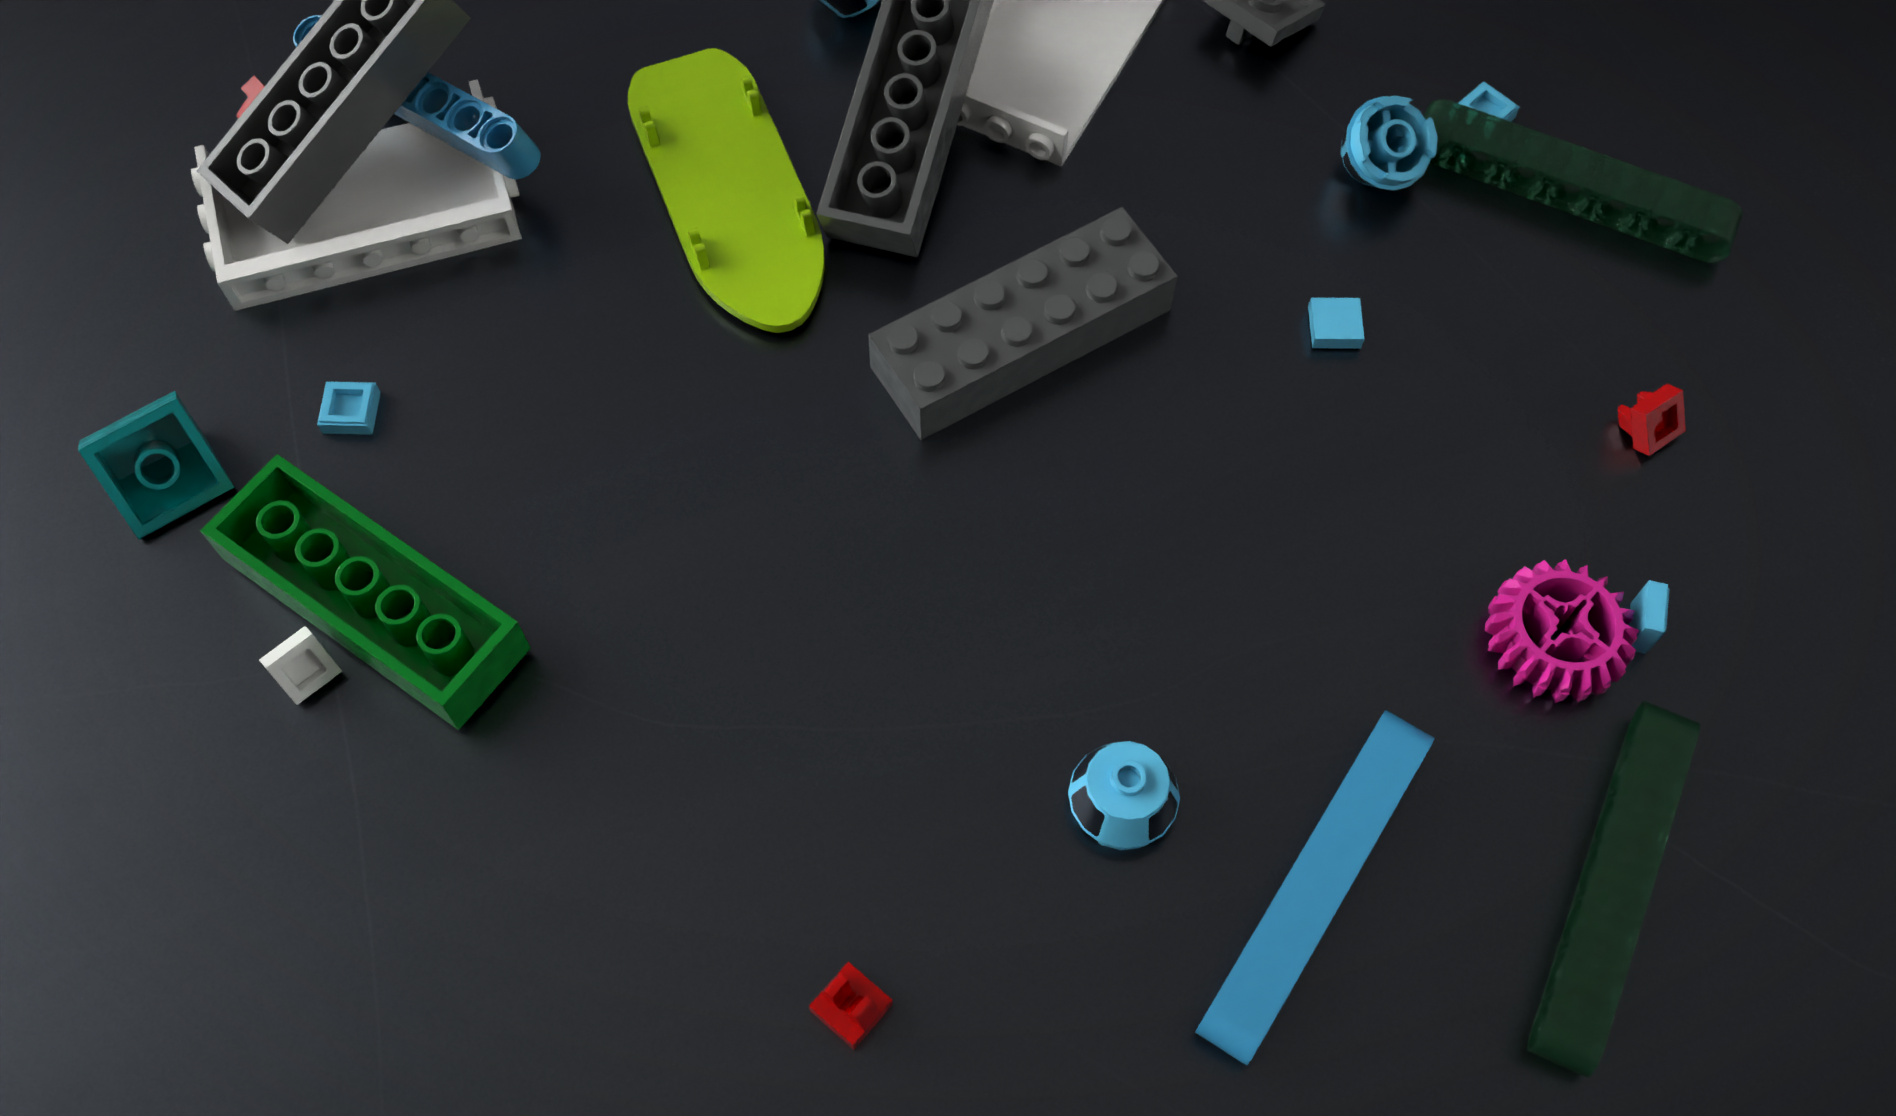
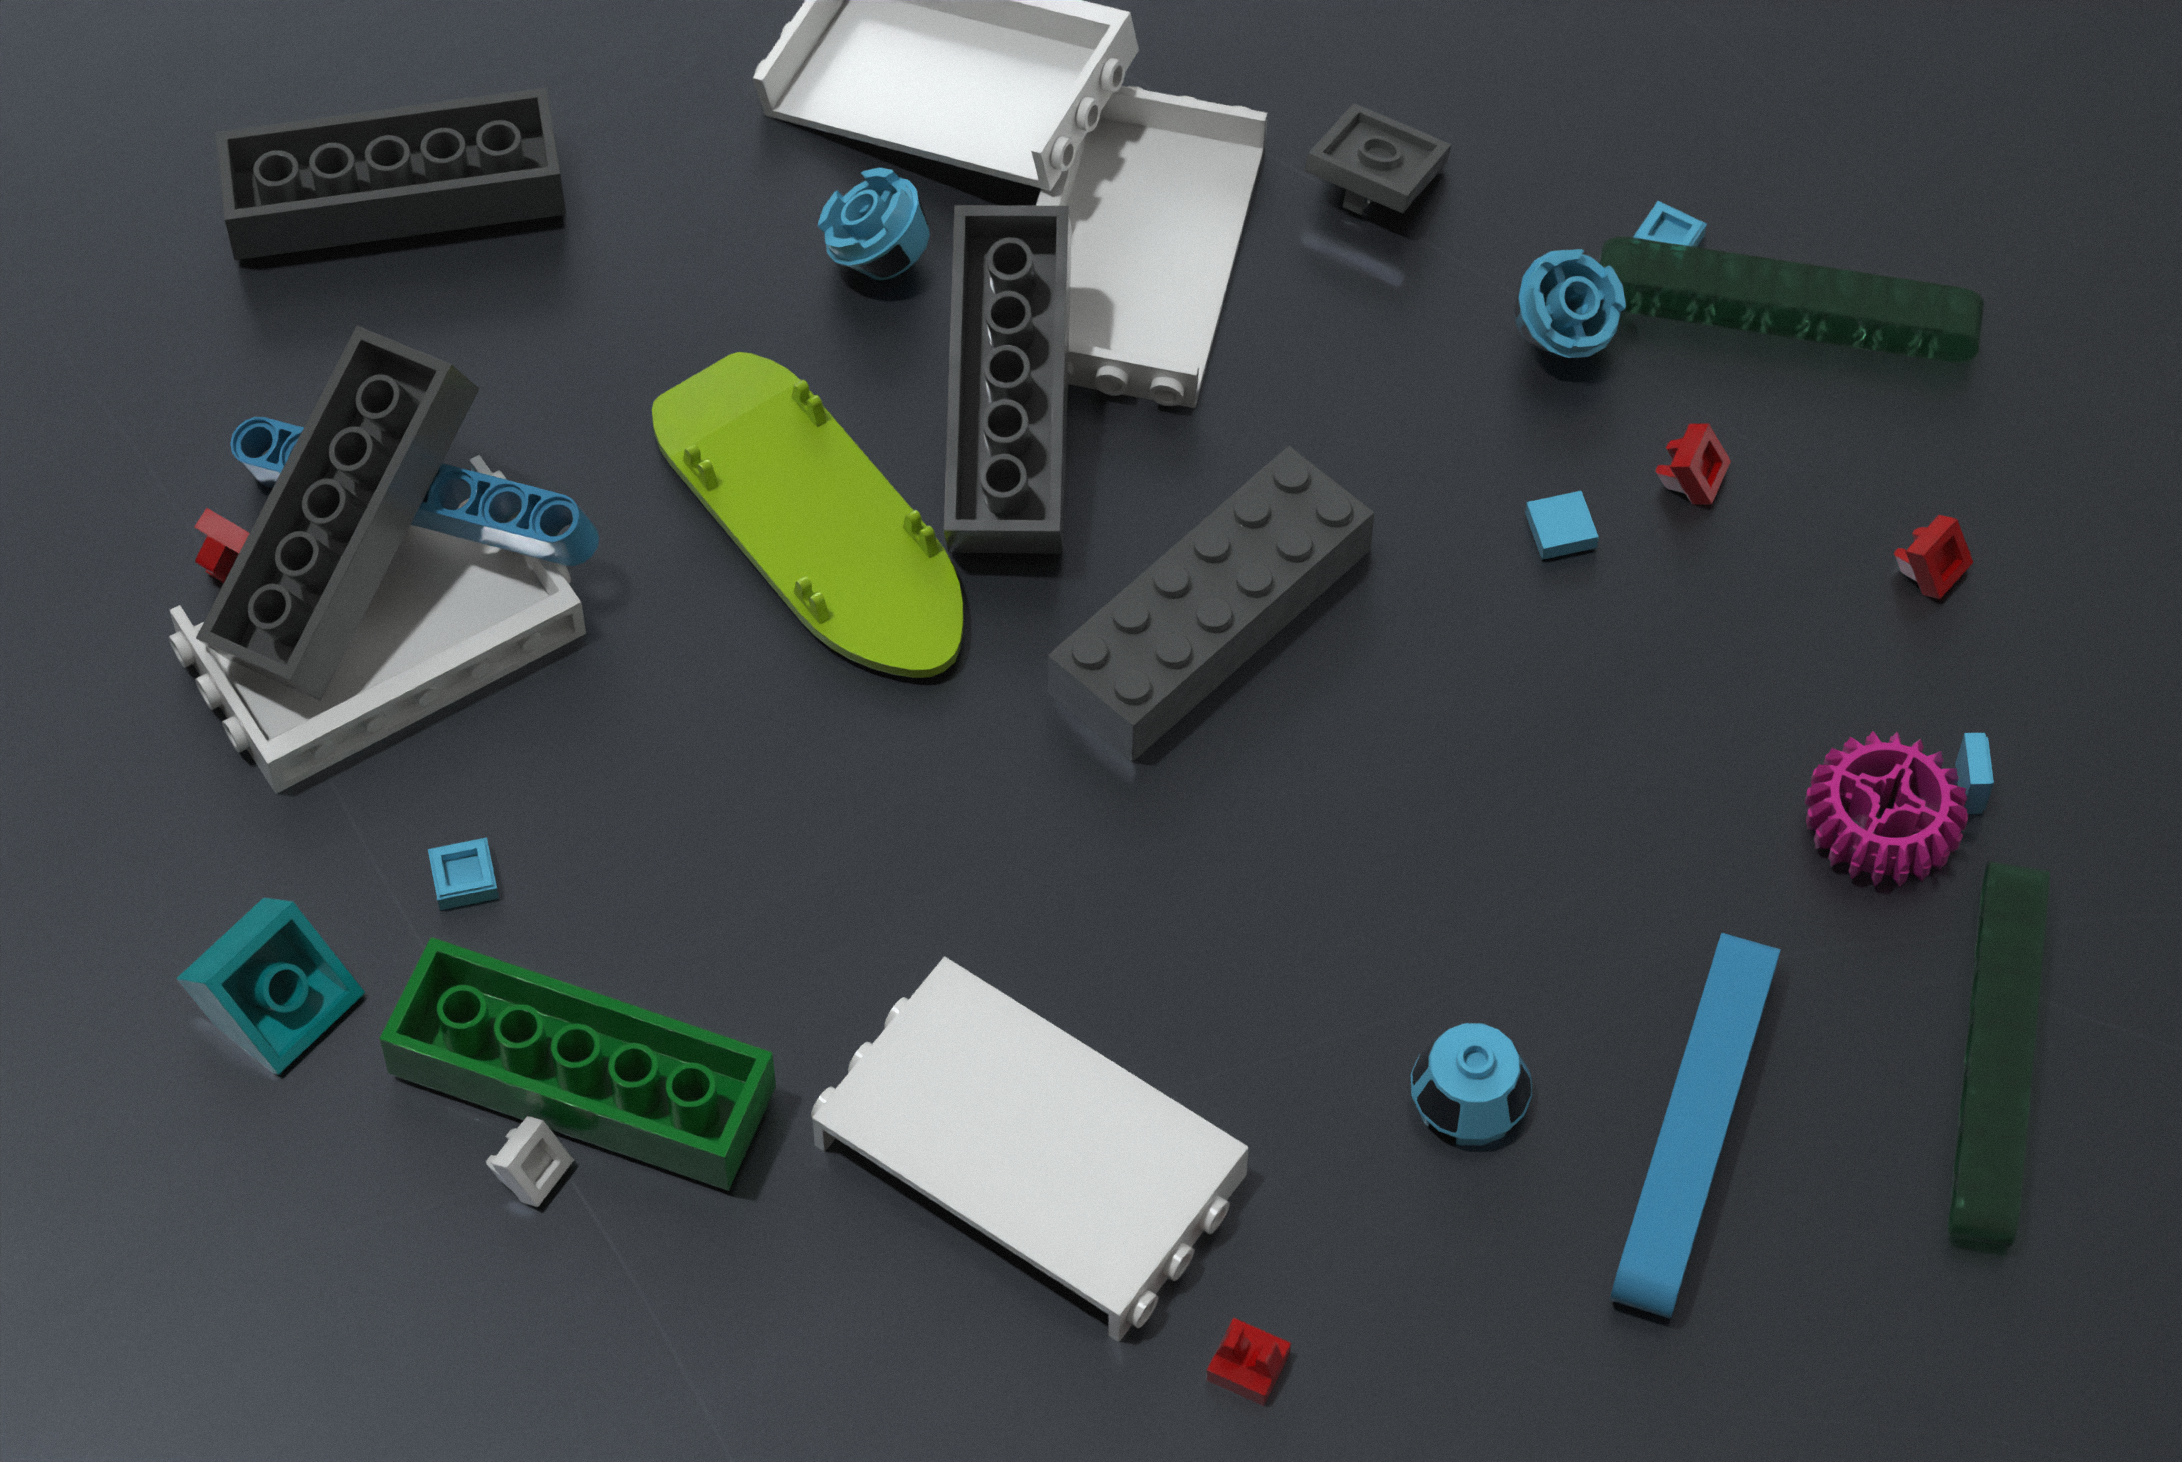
camera: 15 degrees left, 5 degrees down
none -> white panel [811,956,1249,1342]
none -> red tile [1655,423,1731,504]

